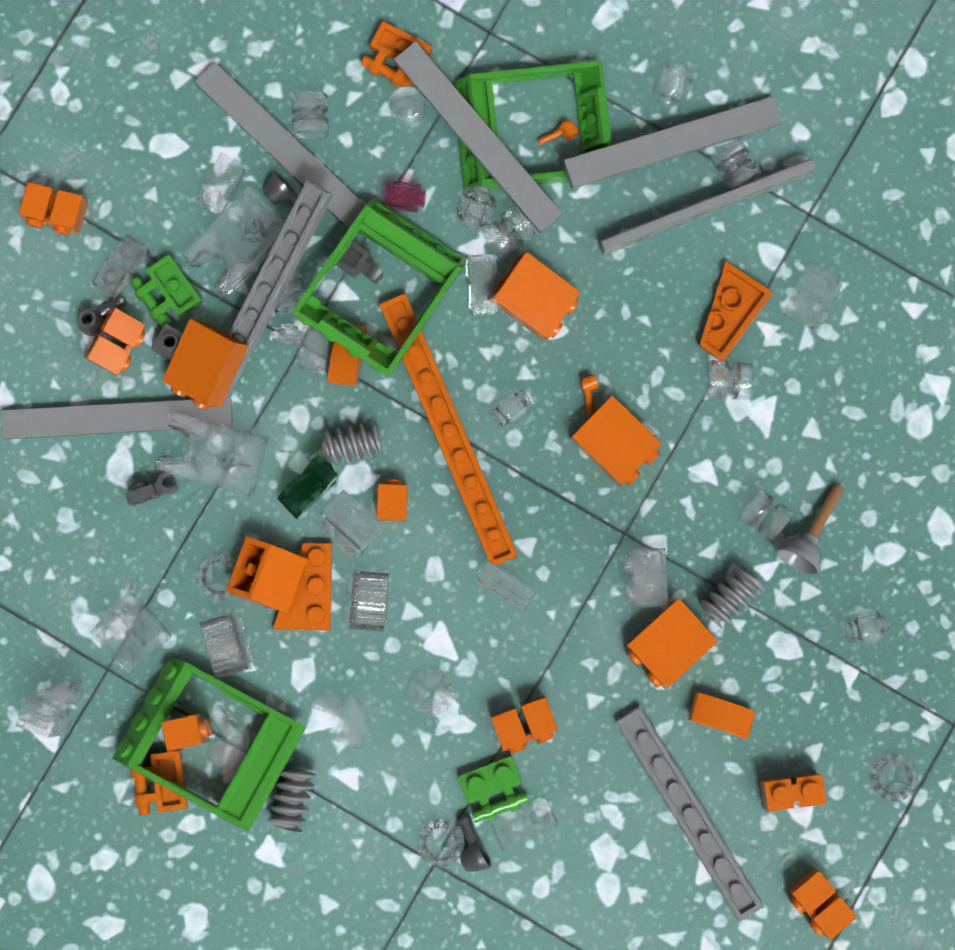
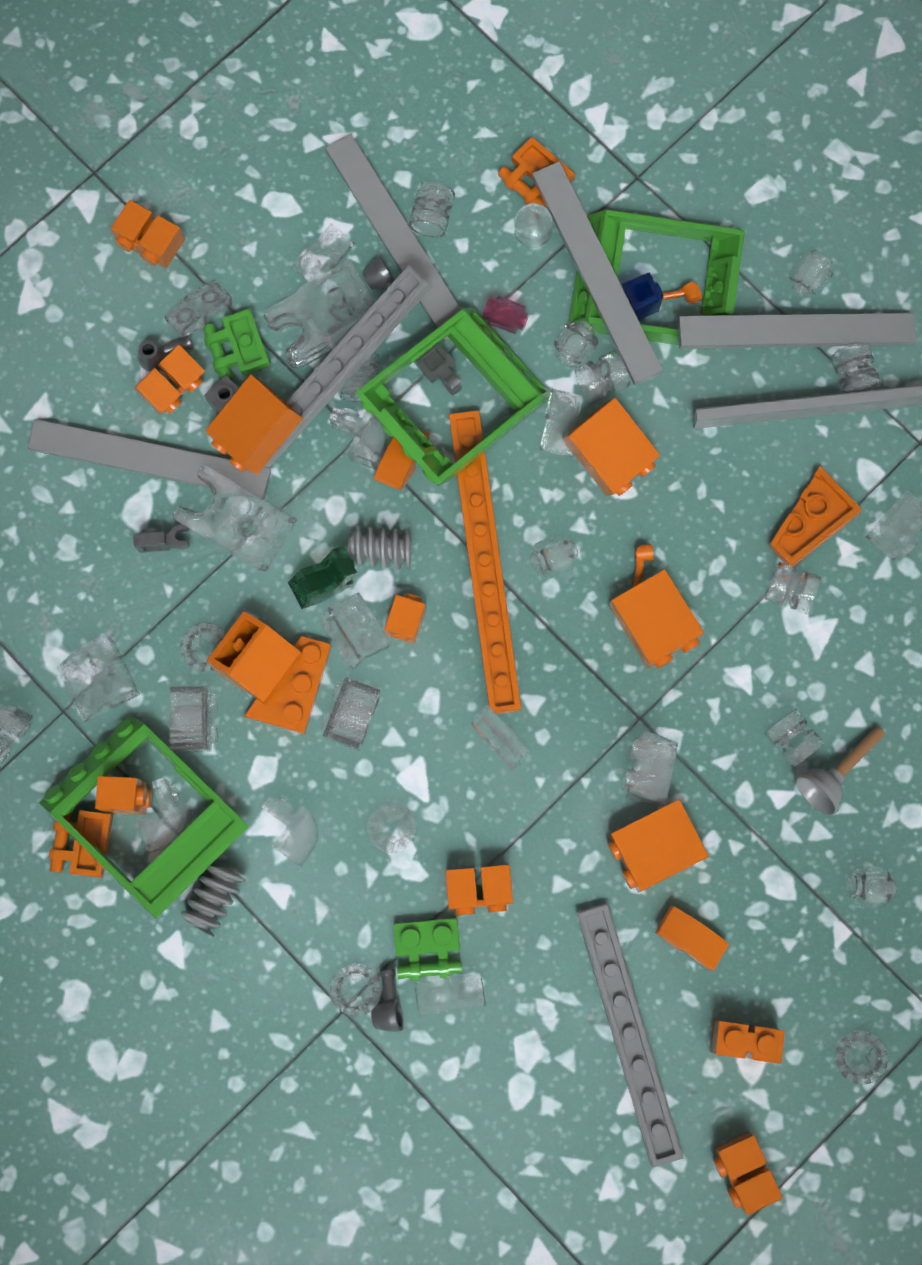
camera: 20 degrees right, 5 degrees down
light grey piece [700,567,765,629] -> none
none -> clear blue brick [622,272,664,321]

